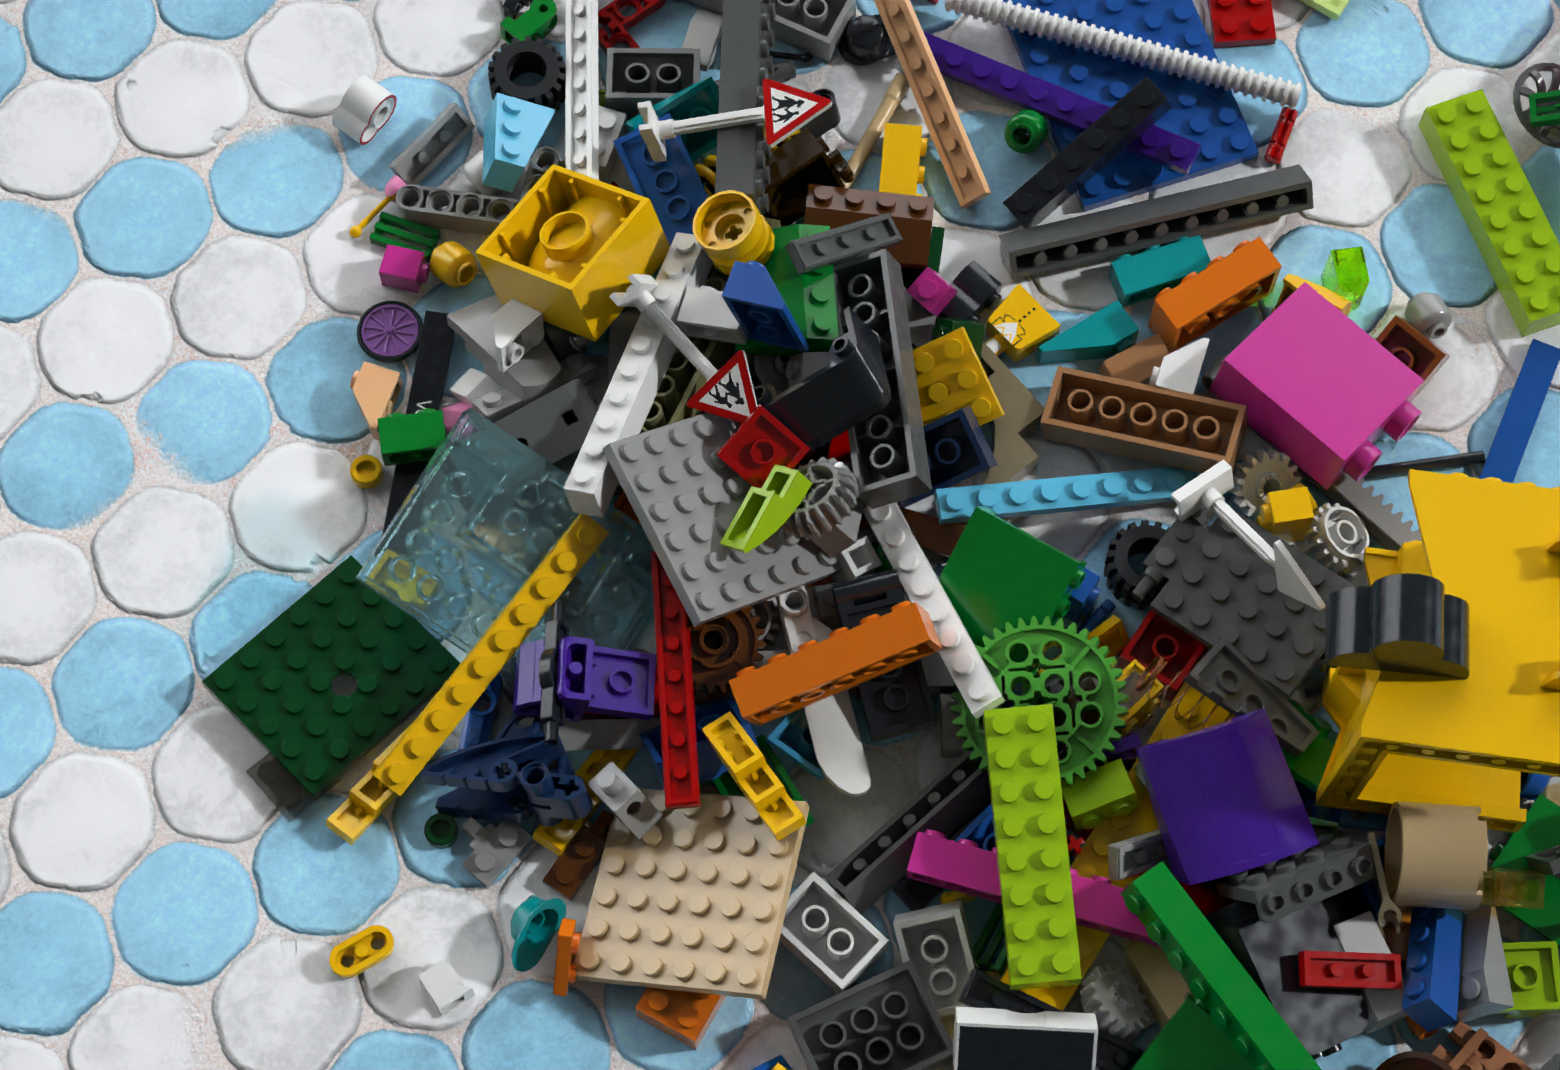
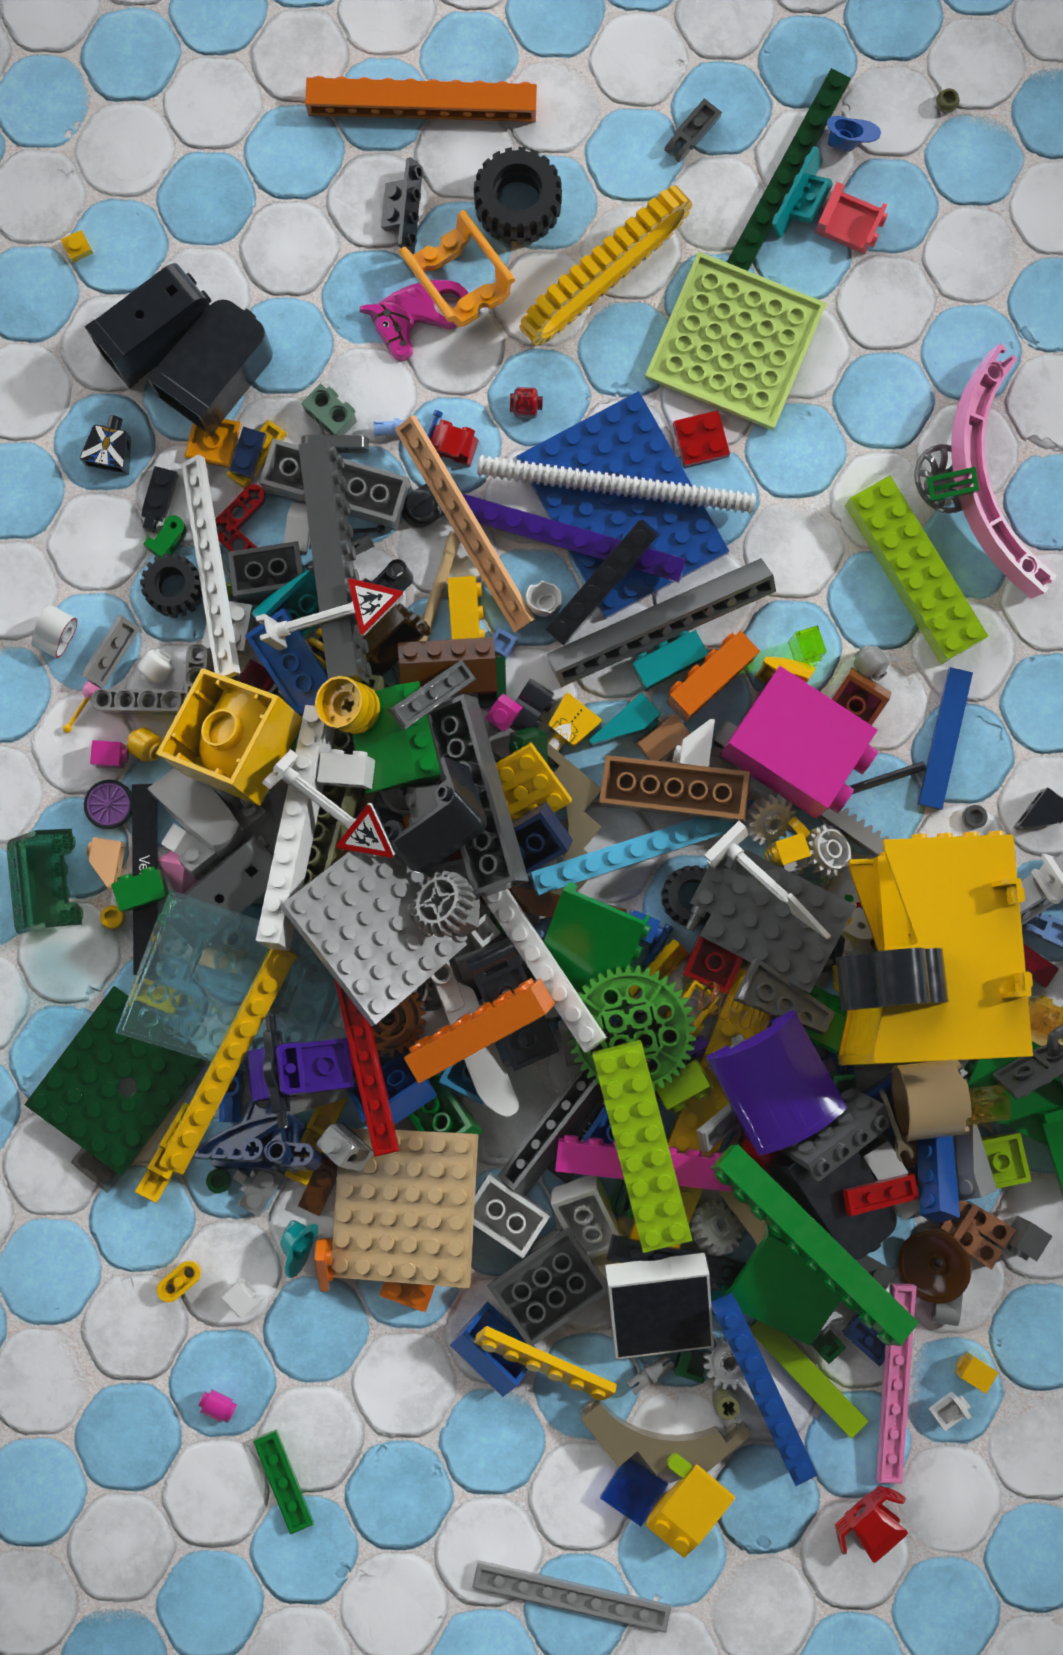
camera: 10 degrees left, 15 degrees up
green tile [369,211,440,263] -> none
medium azure wedge [482,93,556,192] -> none
white slope [492,298,544,373] -> none
yellow slope [702,712,807,841] -> none
red plate [716,404,810,488] -> none
lime slope [720,464,813,554] -> none
blue slope [722,261,809,353] -> none
green head [1004,110,1048,153] -> none
red axle [1067,834,1085,857] -> none
red axle [1264,107,1298,164] -> none
none -> clear green windscreen [7,829,83,934]
none -> medium blue tile [492,627,518,660]
none -> white hair [525,581,563,617]

